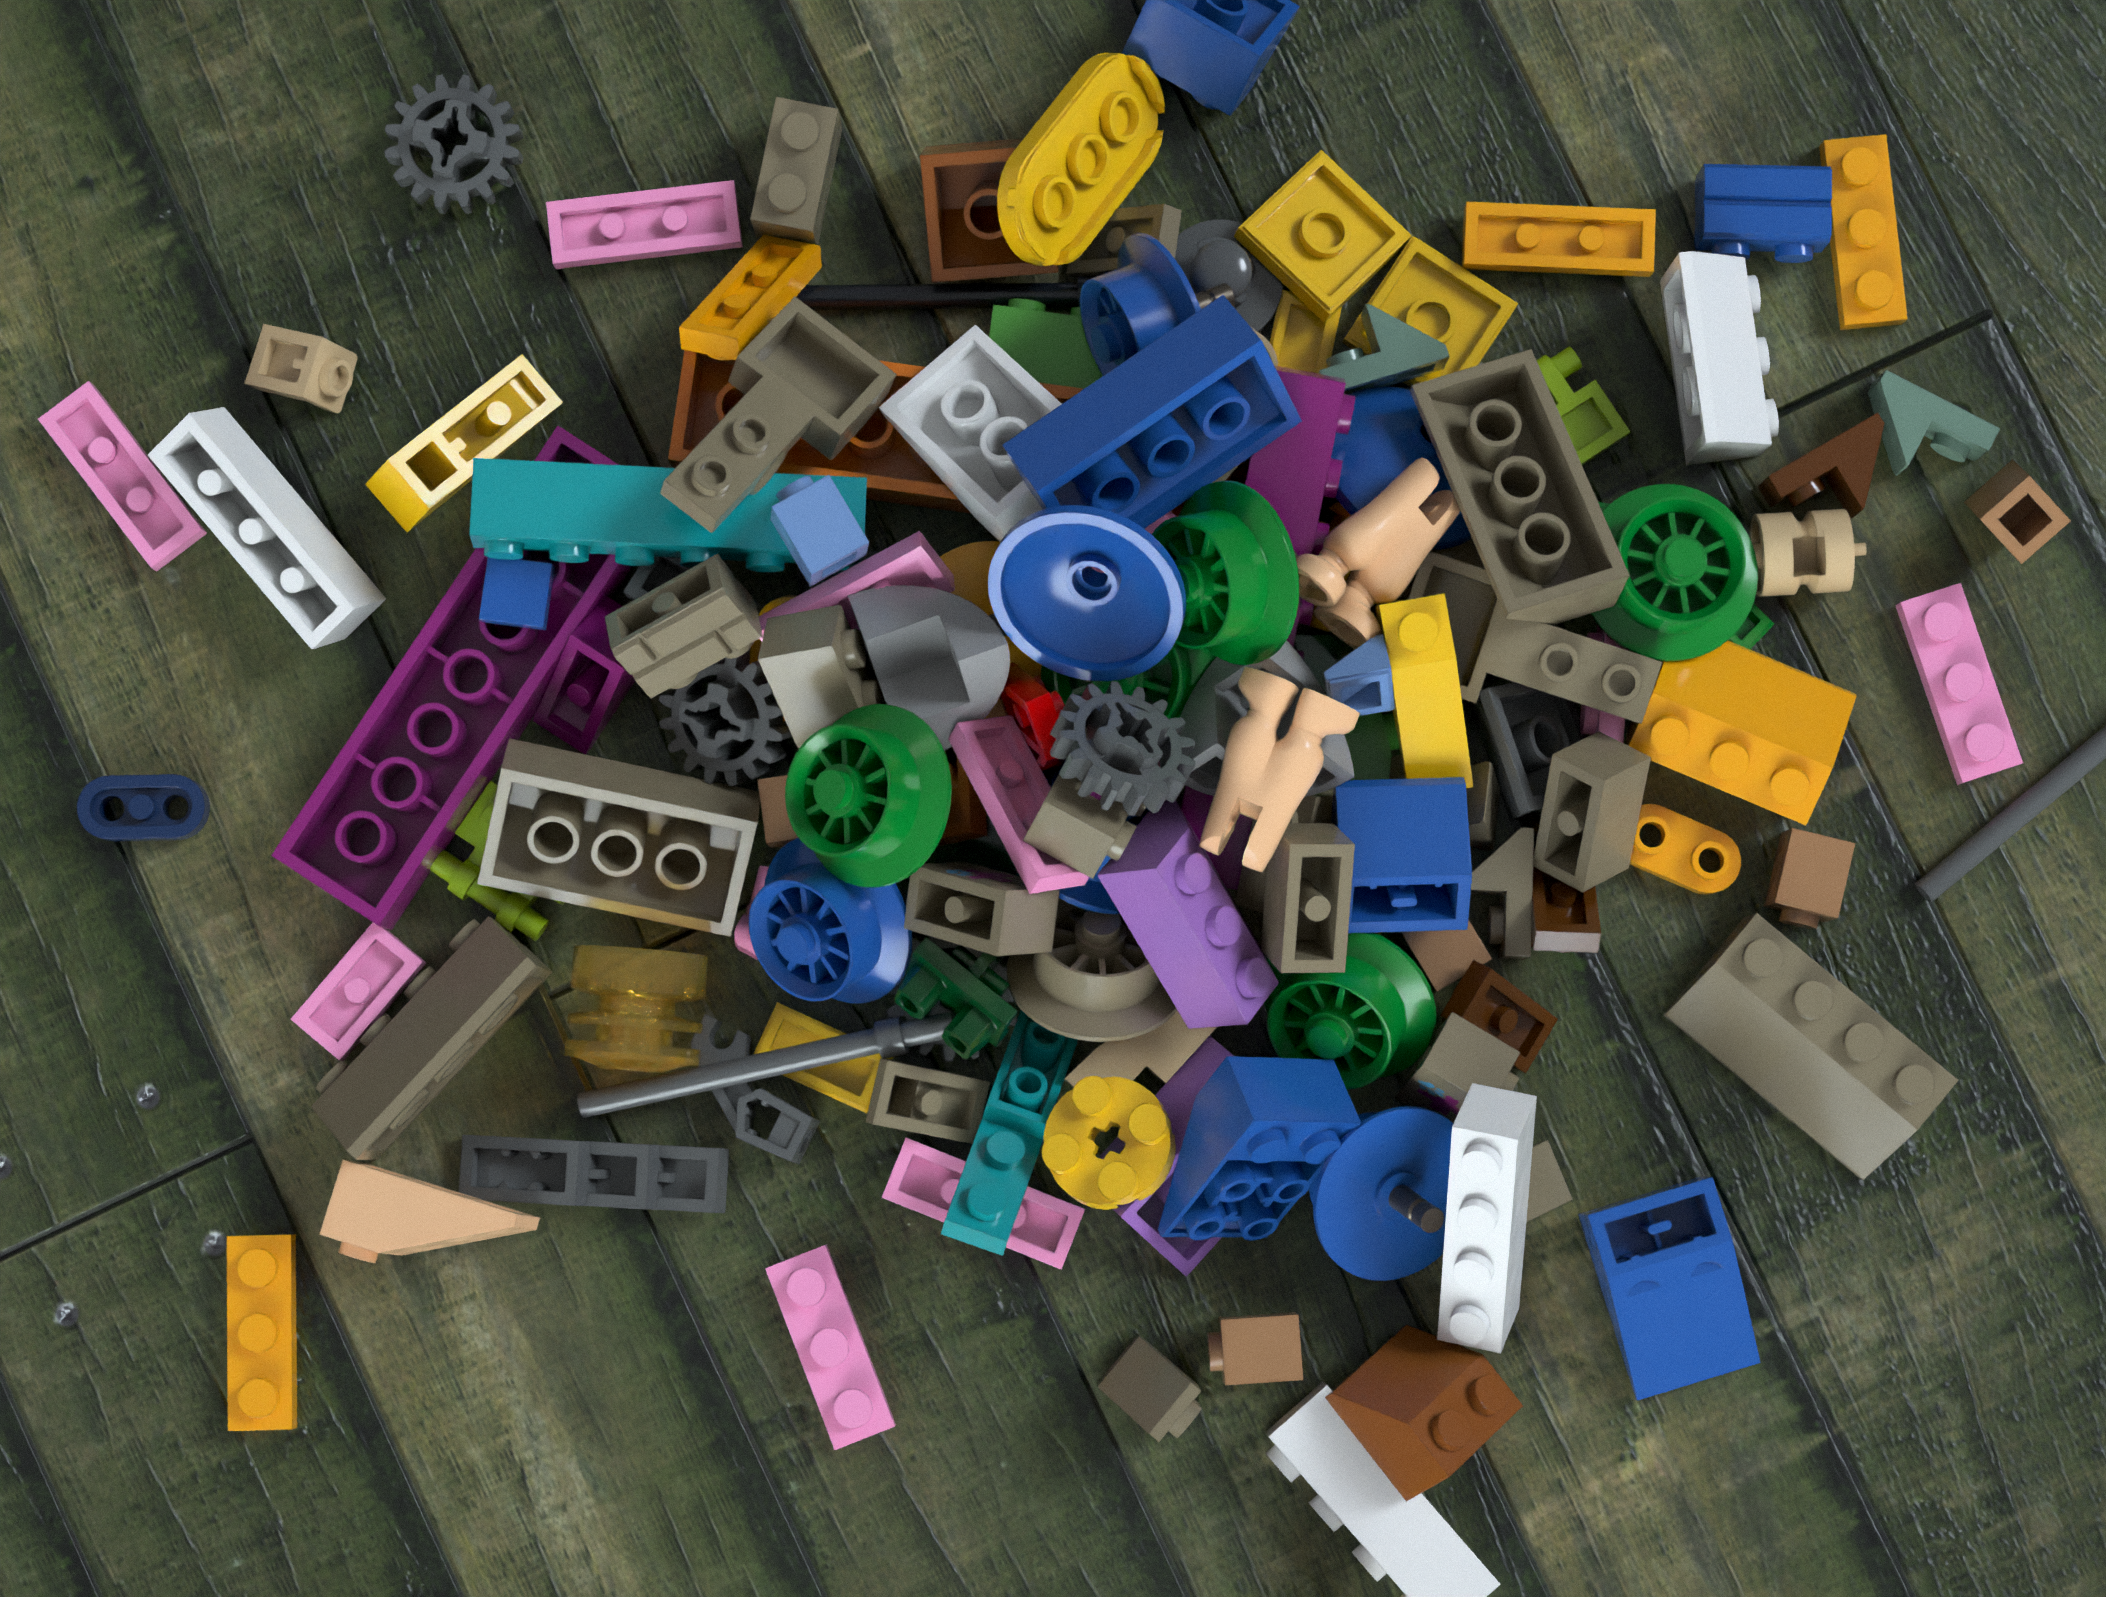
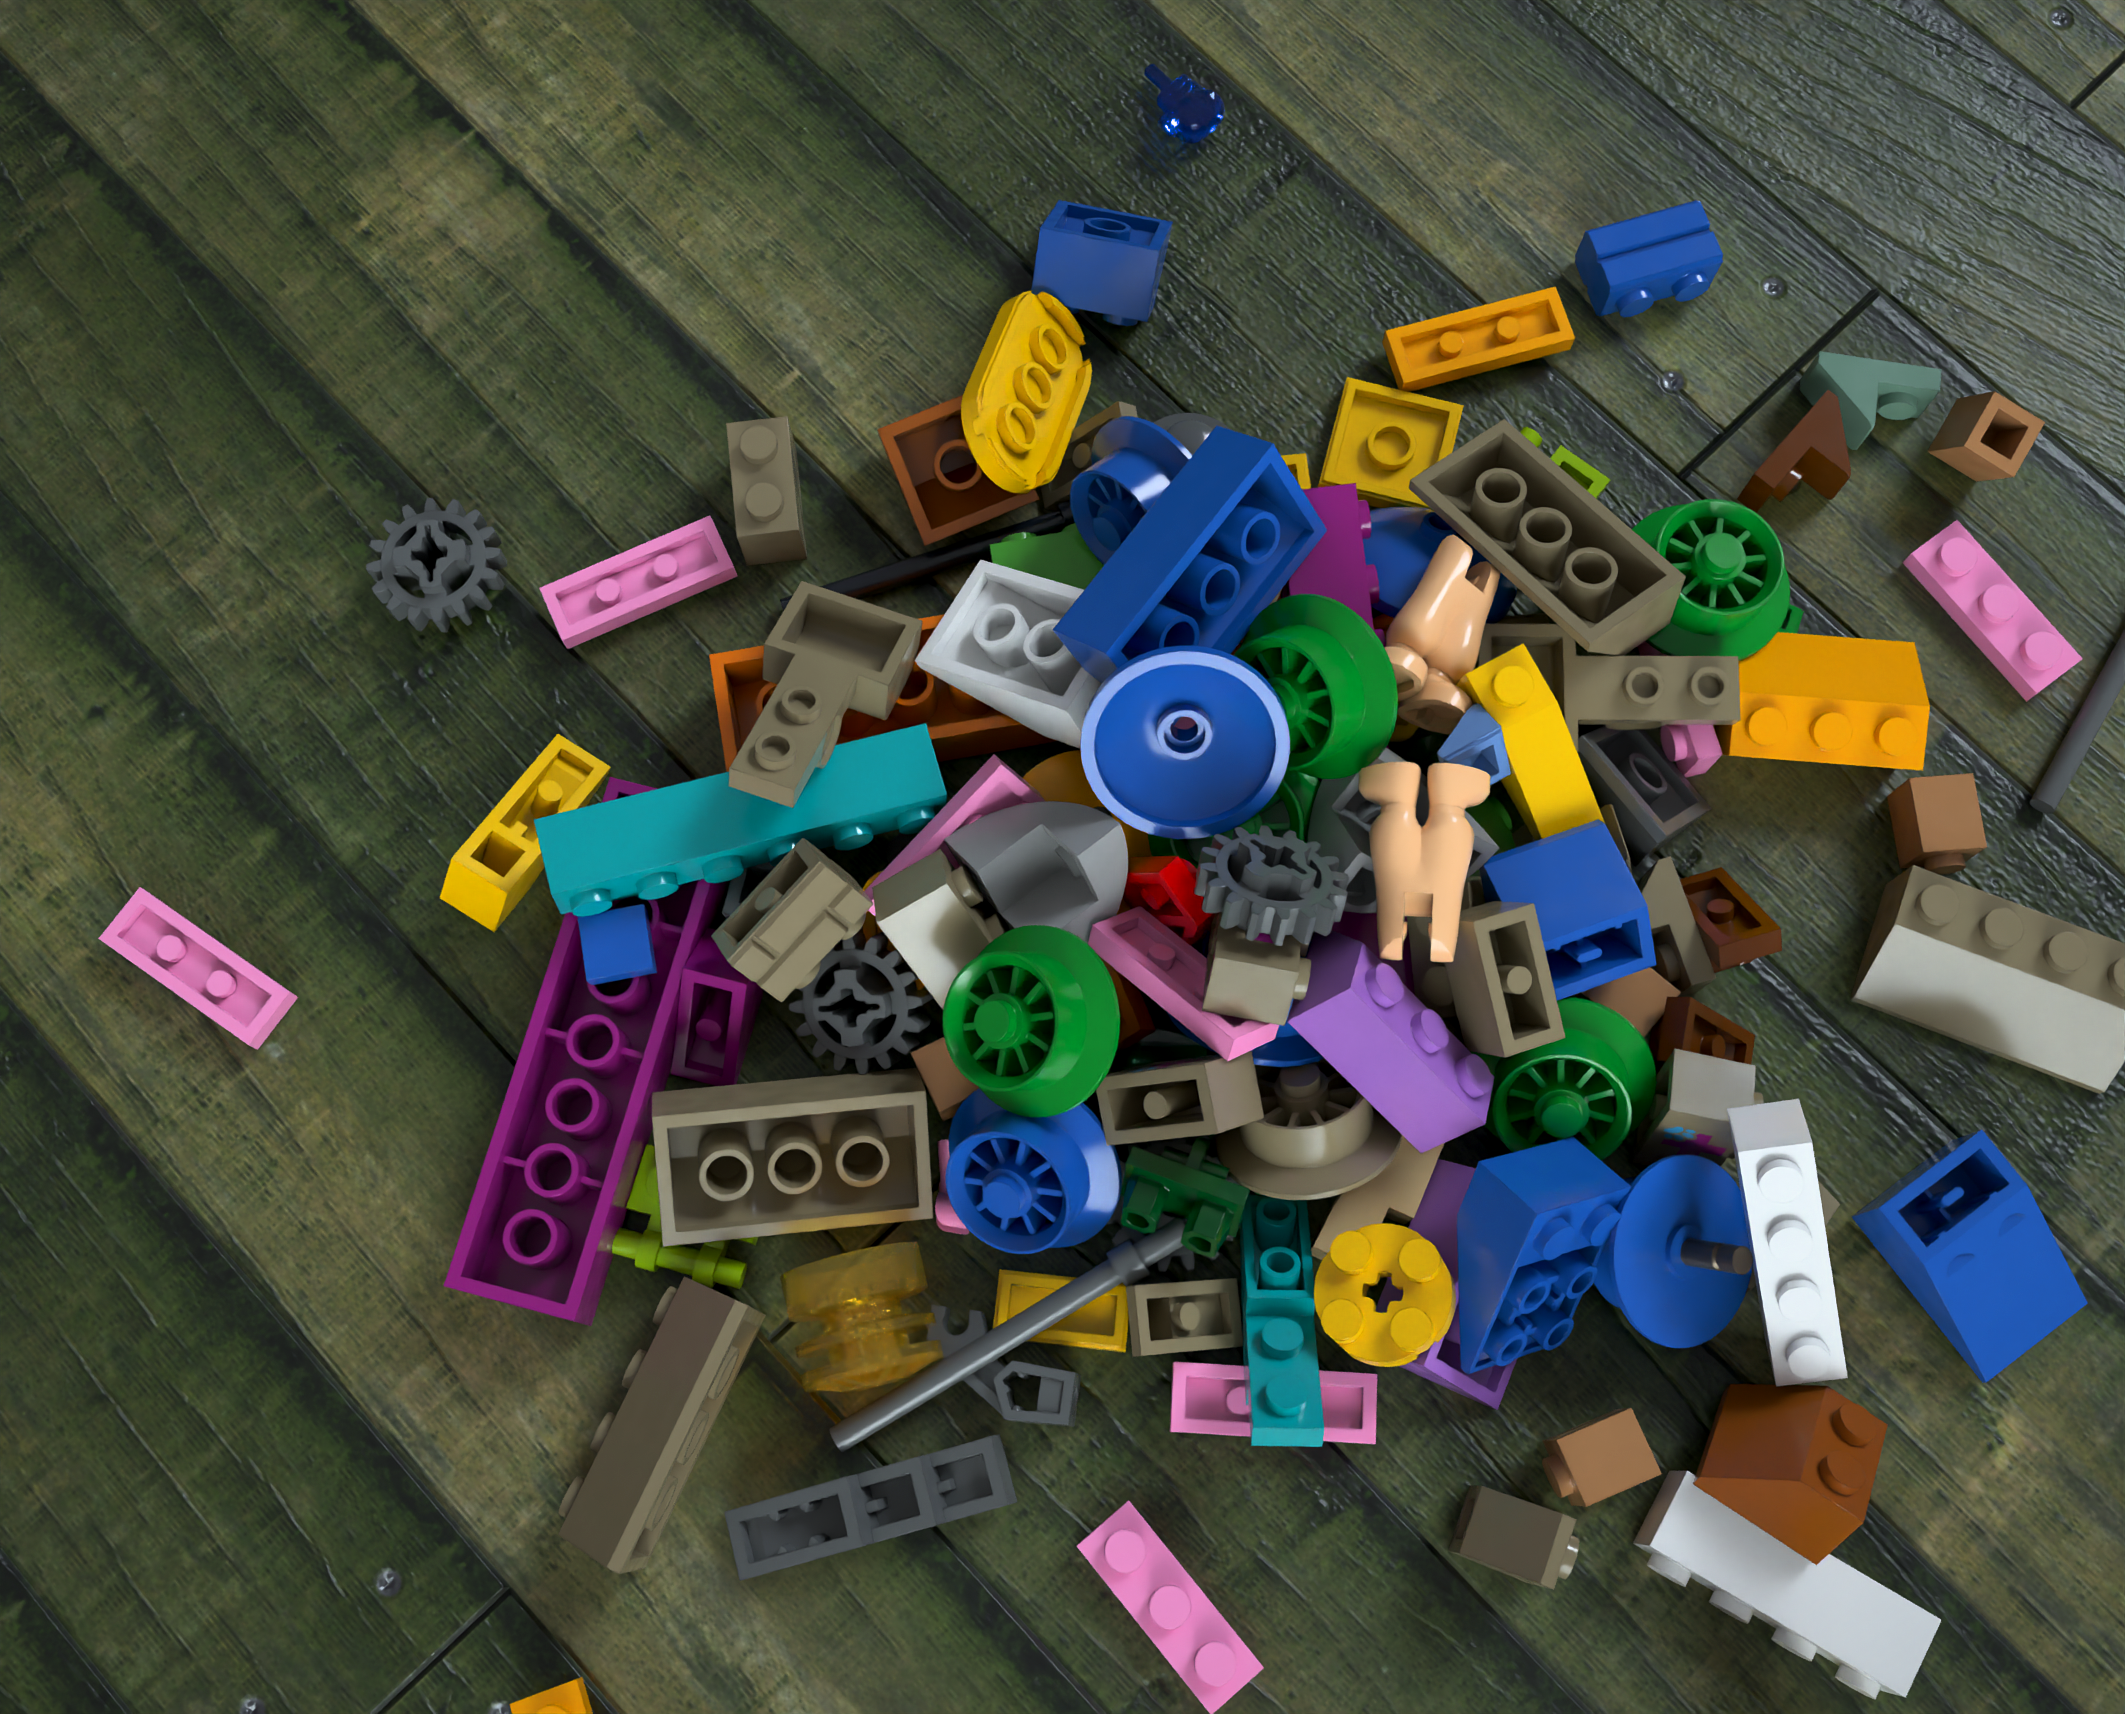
camera: 20 degrees left, 10 degrees down
dark blue plate [77,774,210,841] -> none
white brick [148,407,386,649] -> none
tan bracket [244,324,358,413] -> none
bright pink plate [291,922,426,1061] -> none
light nougat slope [320,1160,540,1263] -> none
light orange plate [679,235,822,360] -> none
medium blue brick [771,475,869,586] -> none
yellow tile [1234,150,1412,323] -> none
sand green slope [1318,304,1450,395] -> none
dark tan brick [1533,731,1651,892] -> none
light orange plate [1630,804,1741,895] -> none
white slope [1660,251,1779,465] -> none
tan wheel [1750,509,1866,597] -> none
light orange plate [1819,134,1908,330] -> none

